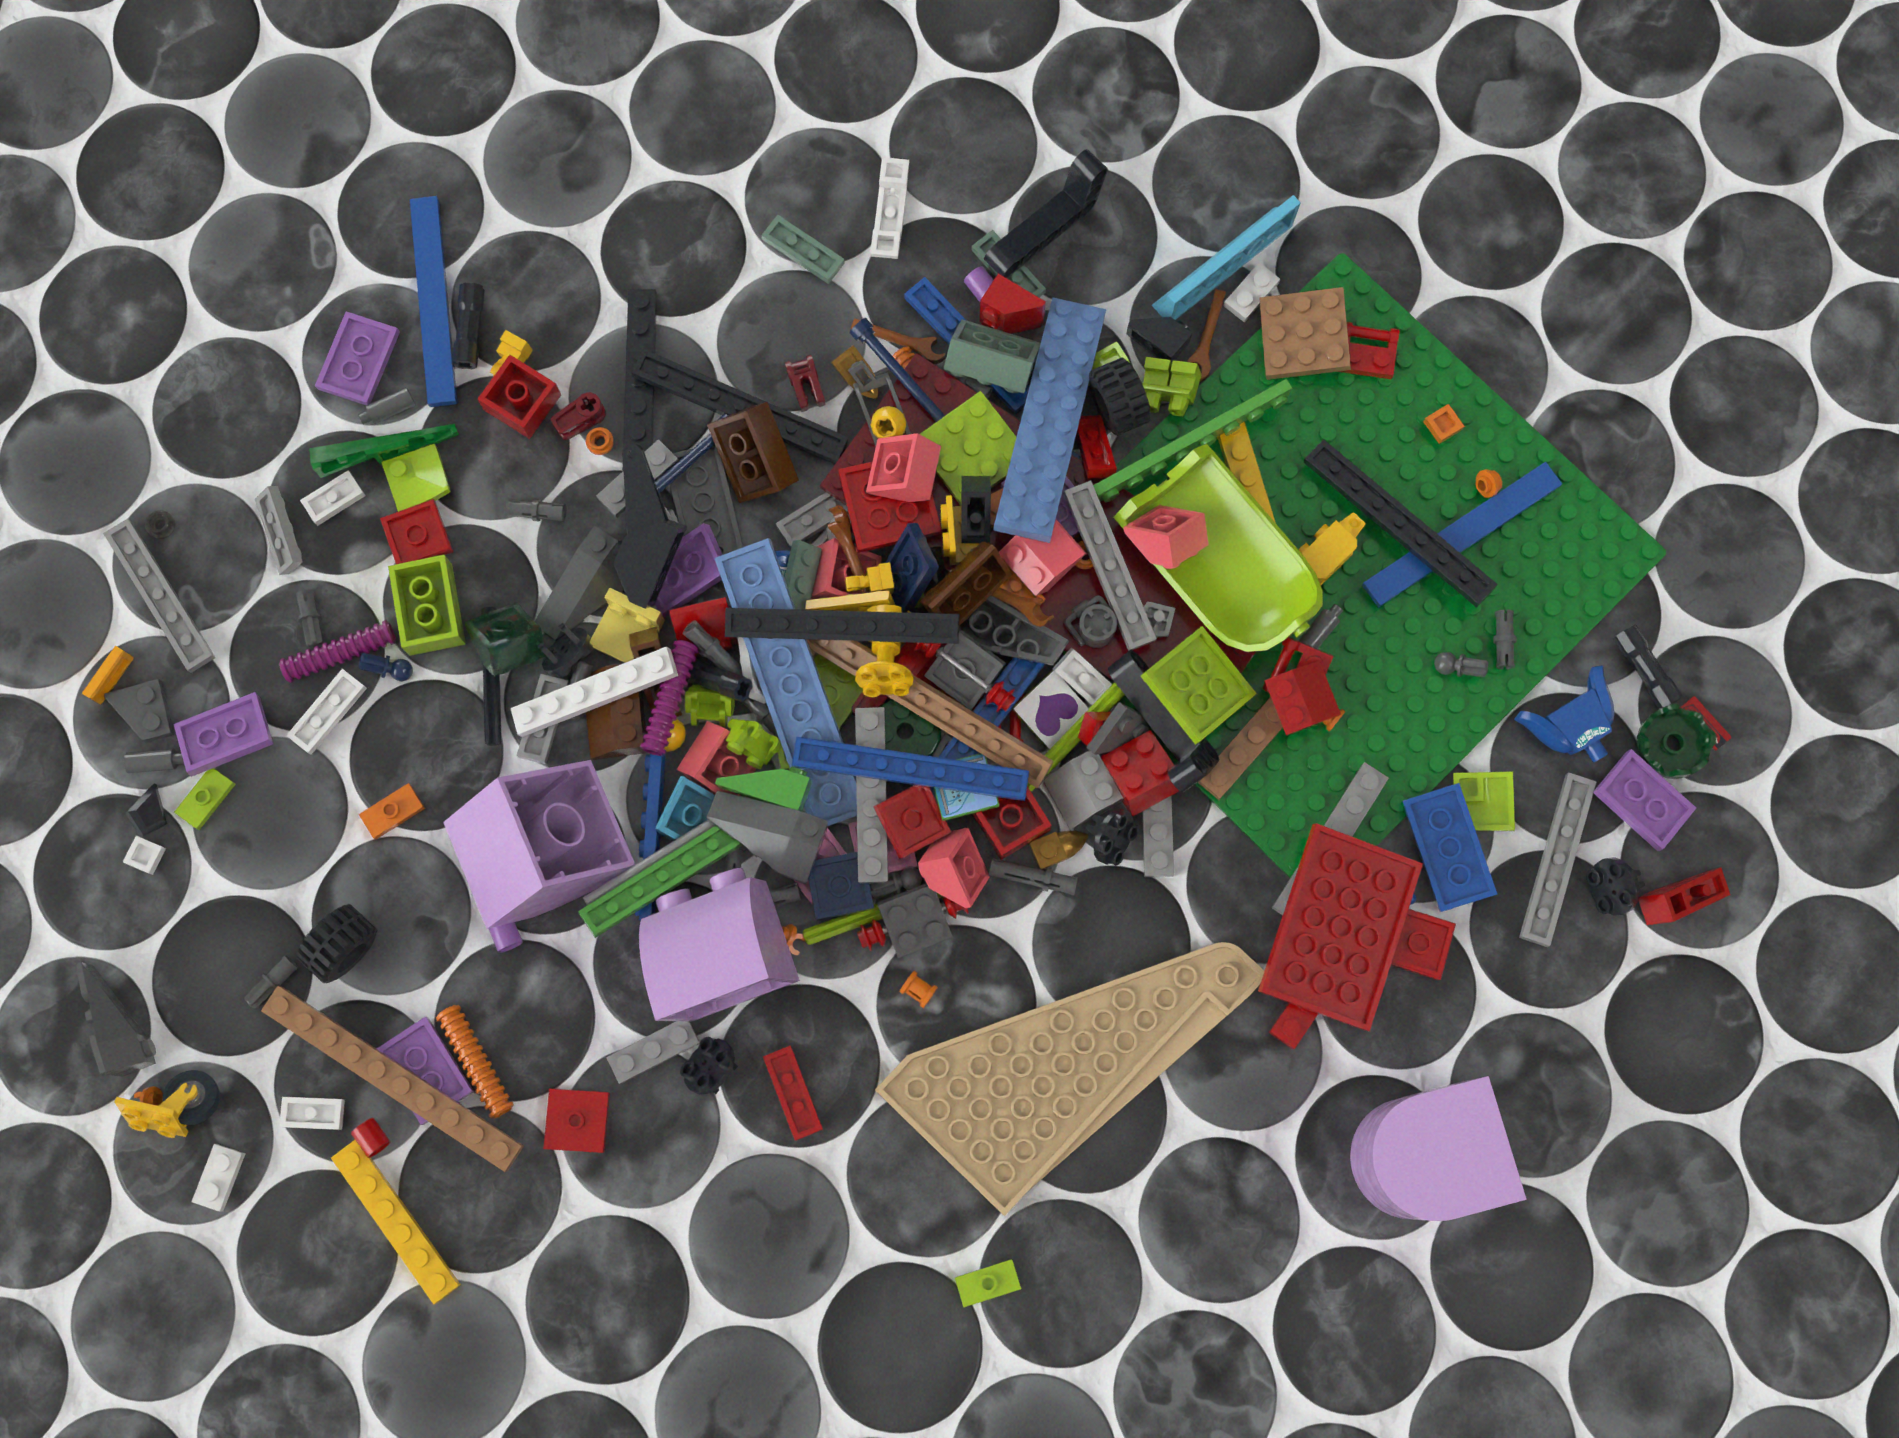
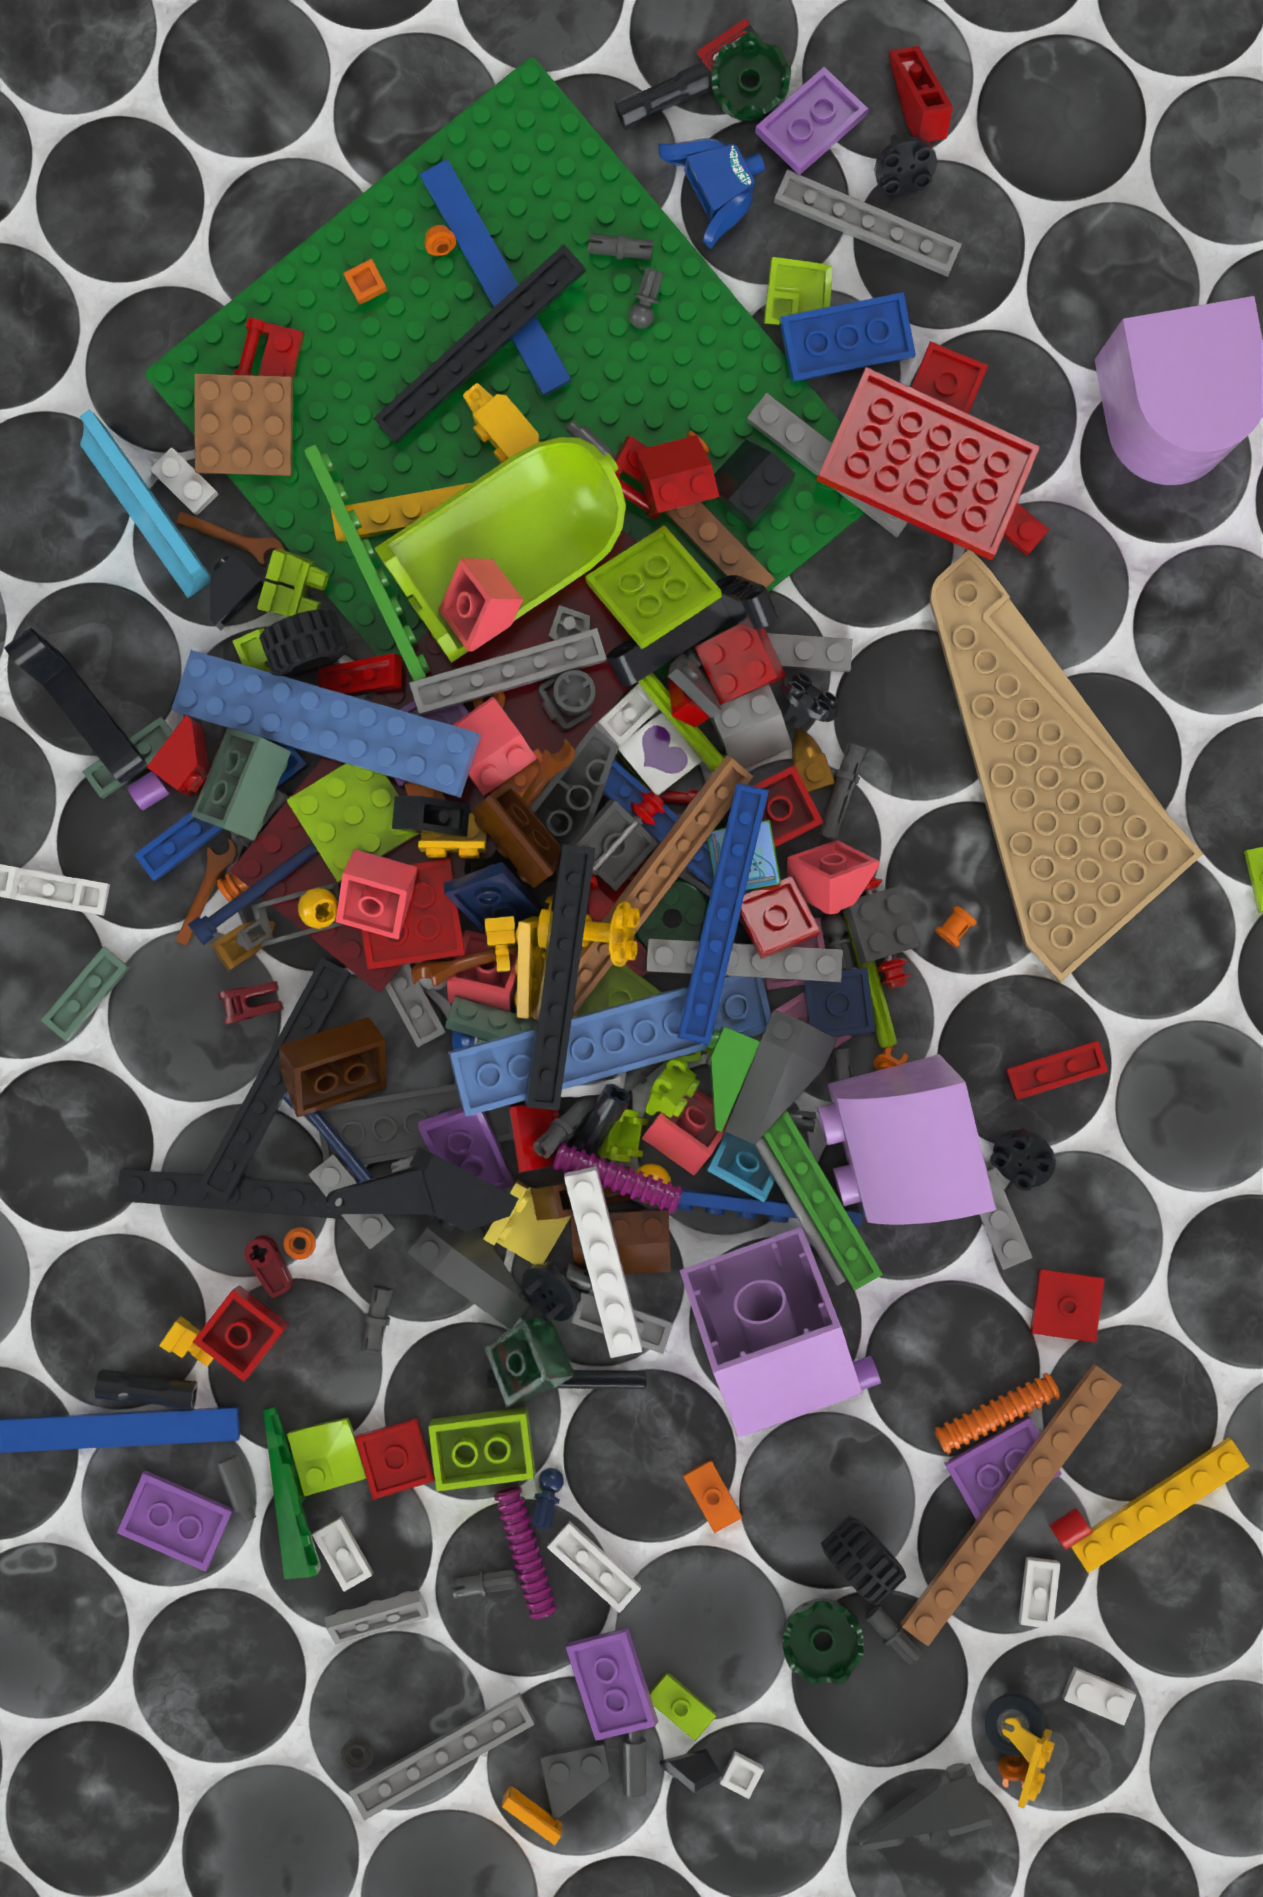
camera: 85 degrees left, 10 degrees up
none -> black slope [714,440,796,530]
none -> dark green plate [782,1598,864,1685]

